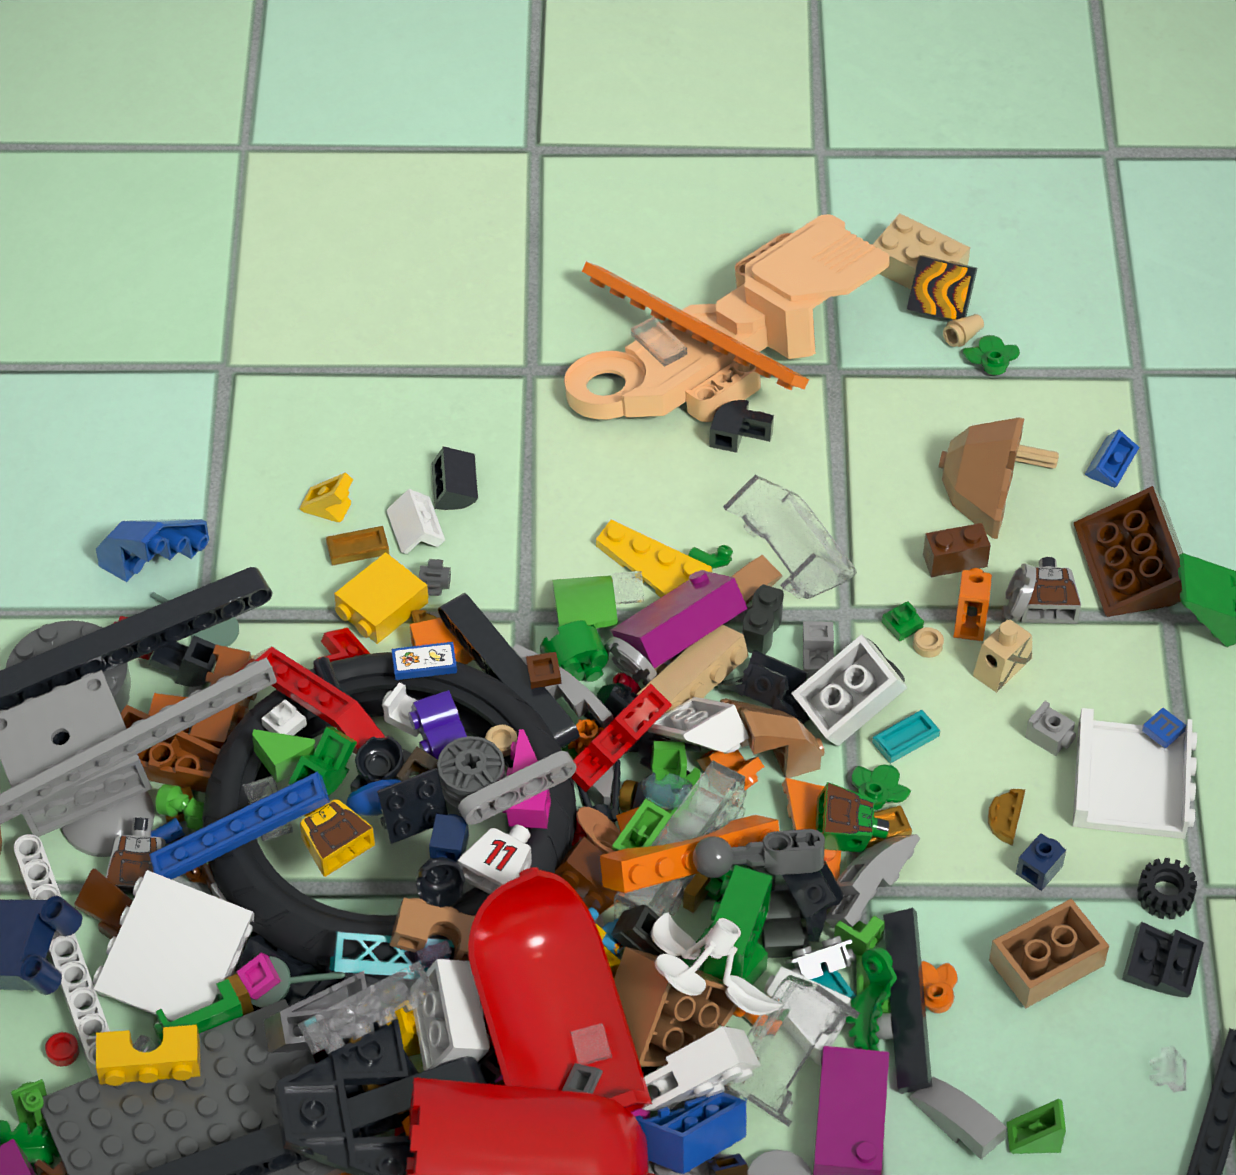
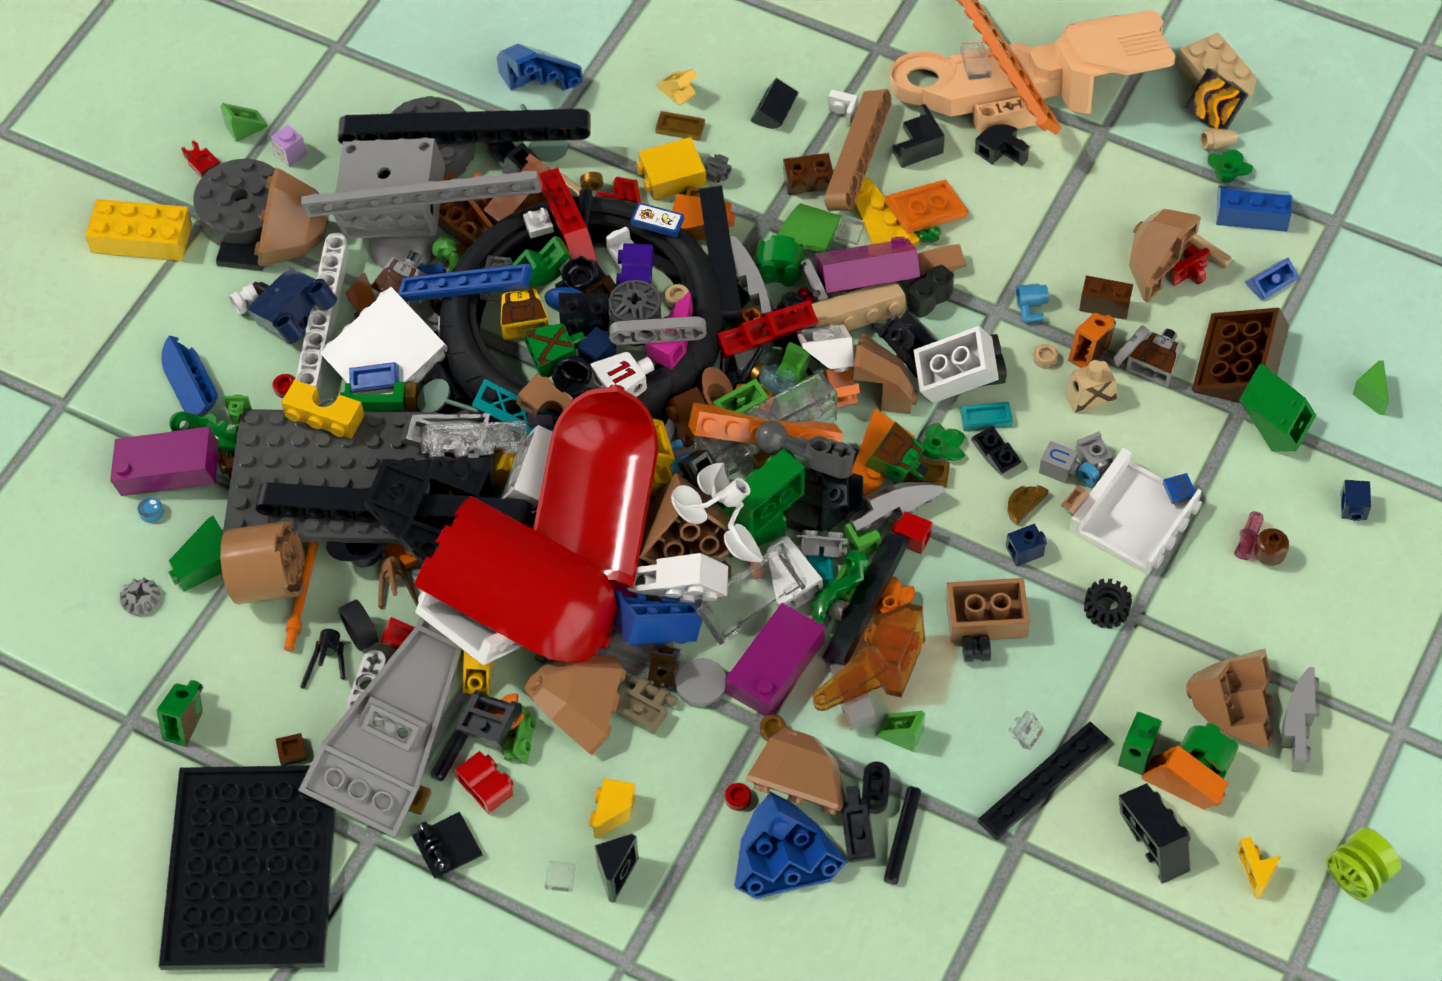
camera: 30 degrees right, 5 degrees up
dark pink tile [237,952,281,1000] -> none
bright green slope [252,729,316,783] -> none
white panel [387,489,445,554] -> none
reddish brown tile [526,652,562,689] -> none
dark grey slope [562,1063,603,1094] -> none
clear tile [570,1023,612,1065] -> none
clear windscreen [723,474,857,599] -> none
light grey slope [803,621,834,678] -> none
green tile [882,601,924,642] -> none
black slope [1122,922,1204,998] -> none
none -> tile [349,362,399,393]
none -> green torso [524,323,585,378]
none -> pearl gold tile [580,172,604,191]
none -> reddish brown brick [783,153,833,195]
none -> clear orange slope [813,603,926,711]
none -> medium nougat beam [825,89,892,211]
none -> white bracket [829,89,859,126]
none -> orange tile [885,179,969,234]
none -> black panel [892,104,945,168]
none -> red brick [892,511,933,555]
none -> black wheel [962,635,991,662]
none -> black slope [971,425,1022,475]
none -> dark azure piece [1016,284,1049,324]
none -> light grey brick [1039,441,1080,484]
none -> medium nougat slope [1061,485,1090,515]
none -> dark azure tile [1077,462,1101,487]
none -> red hips [1169,244,1210,286]
none -> blue slope [1216,185,1292,231]

